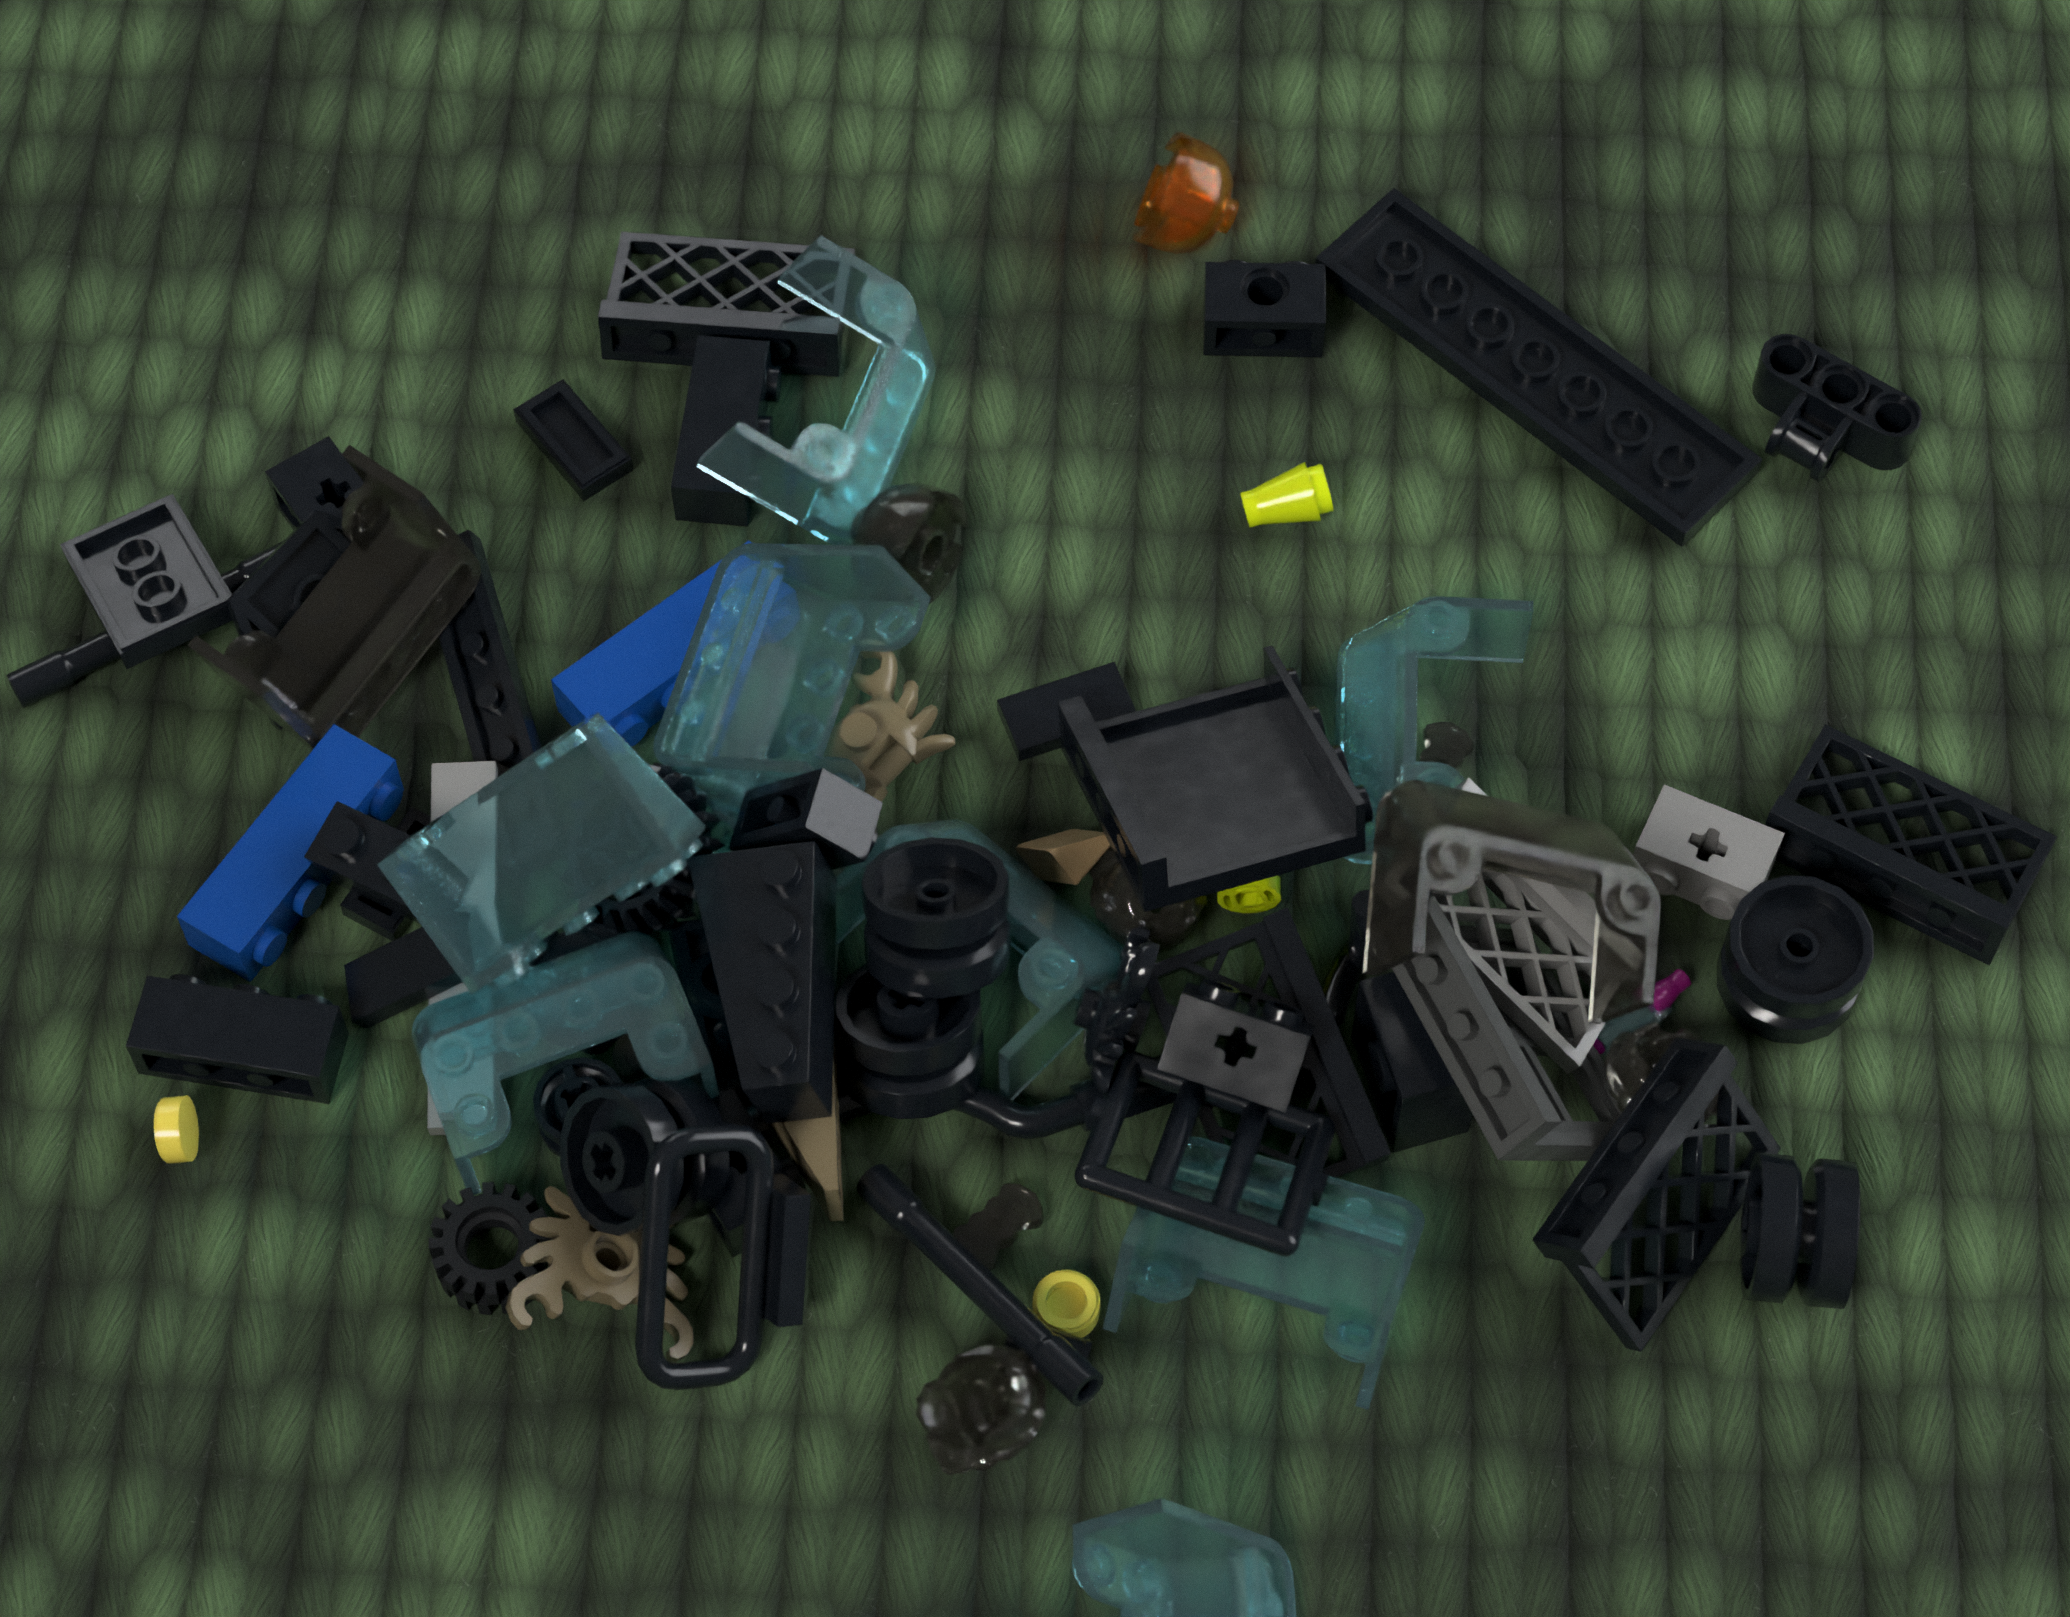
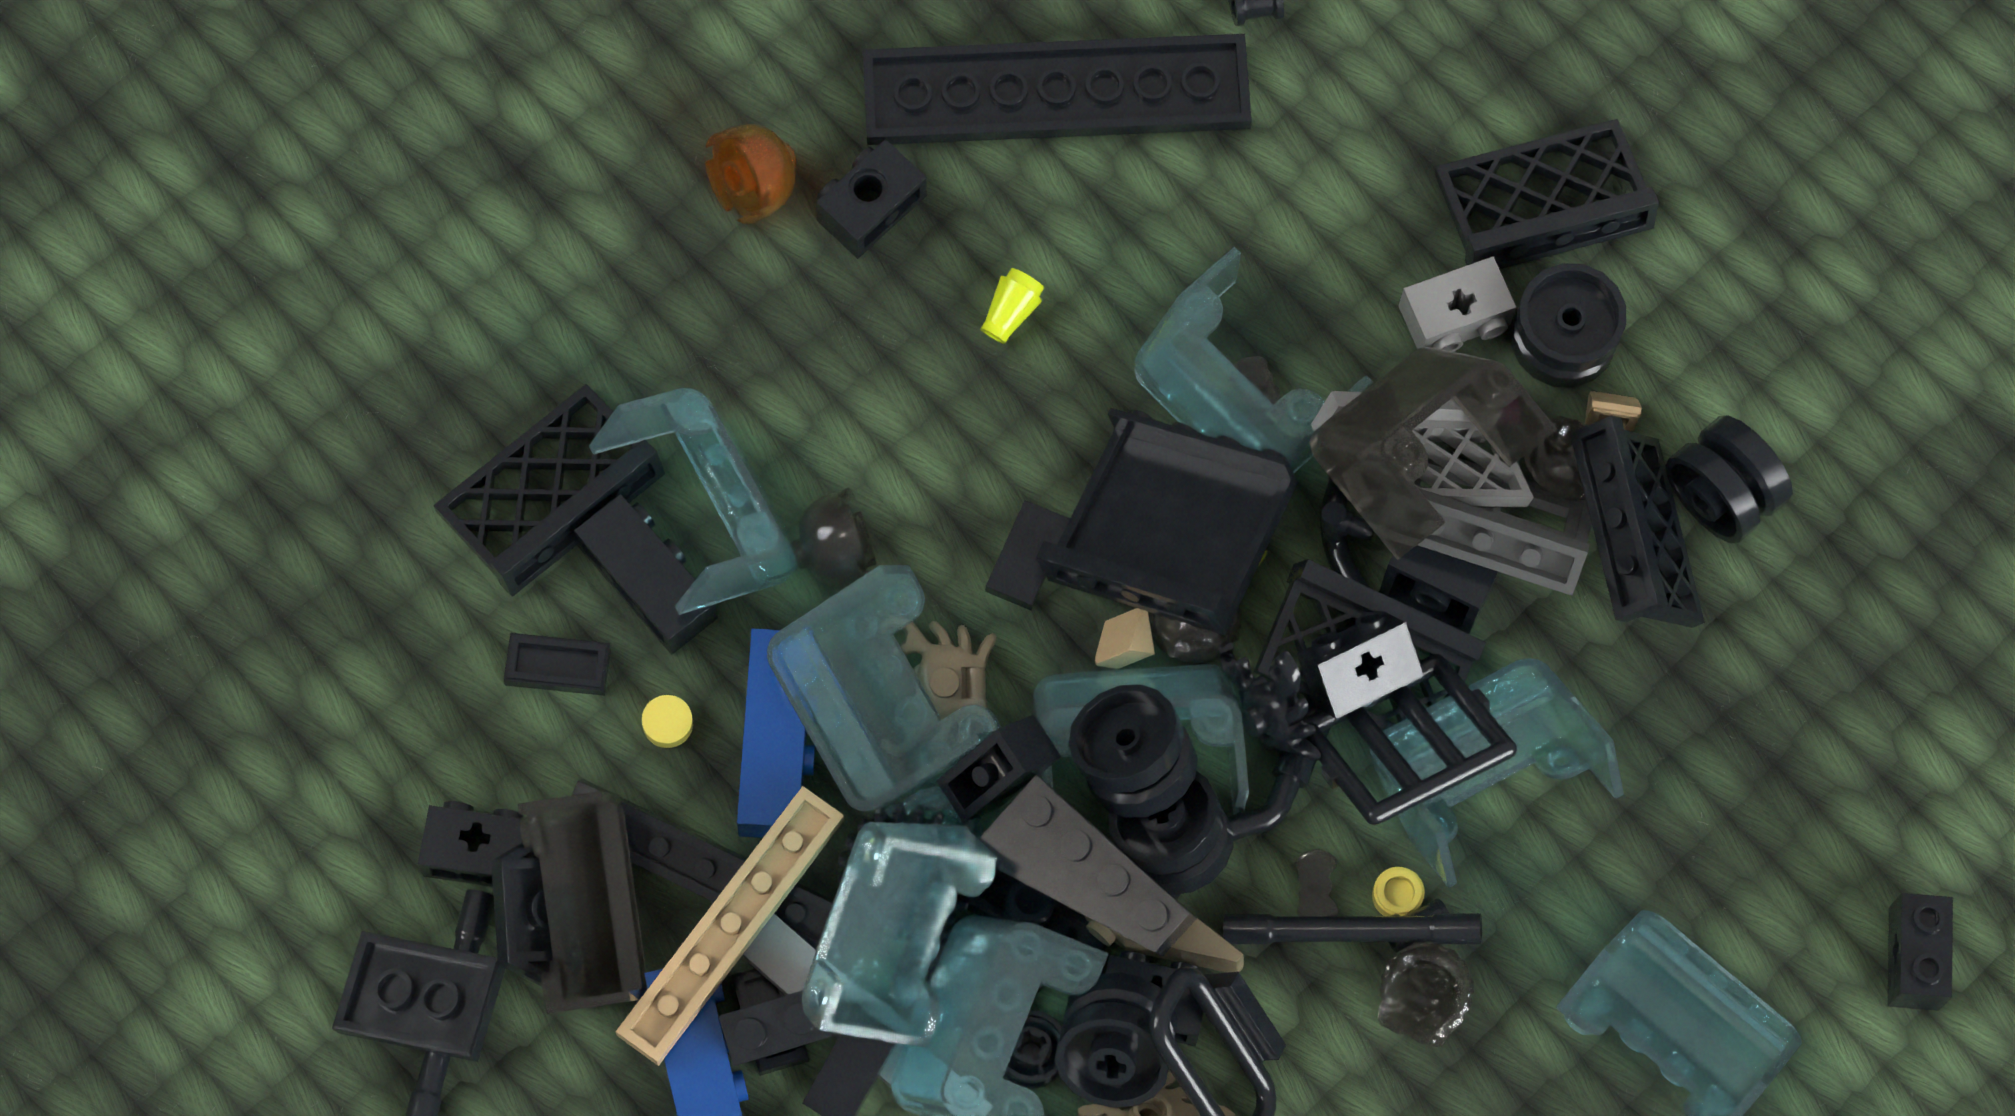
camera: 50 degrees left, 10 degrees up
none -> tan plate [615,786,844,1066]
none -> light yellow tile [642,695,693,748]
none -> tan slope [1585,391,1642,431]

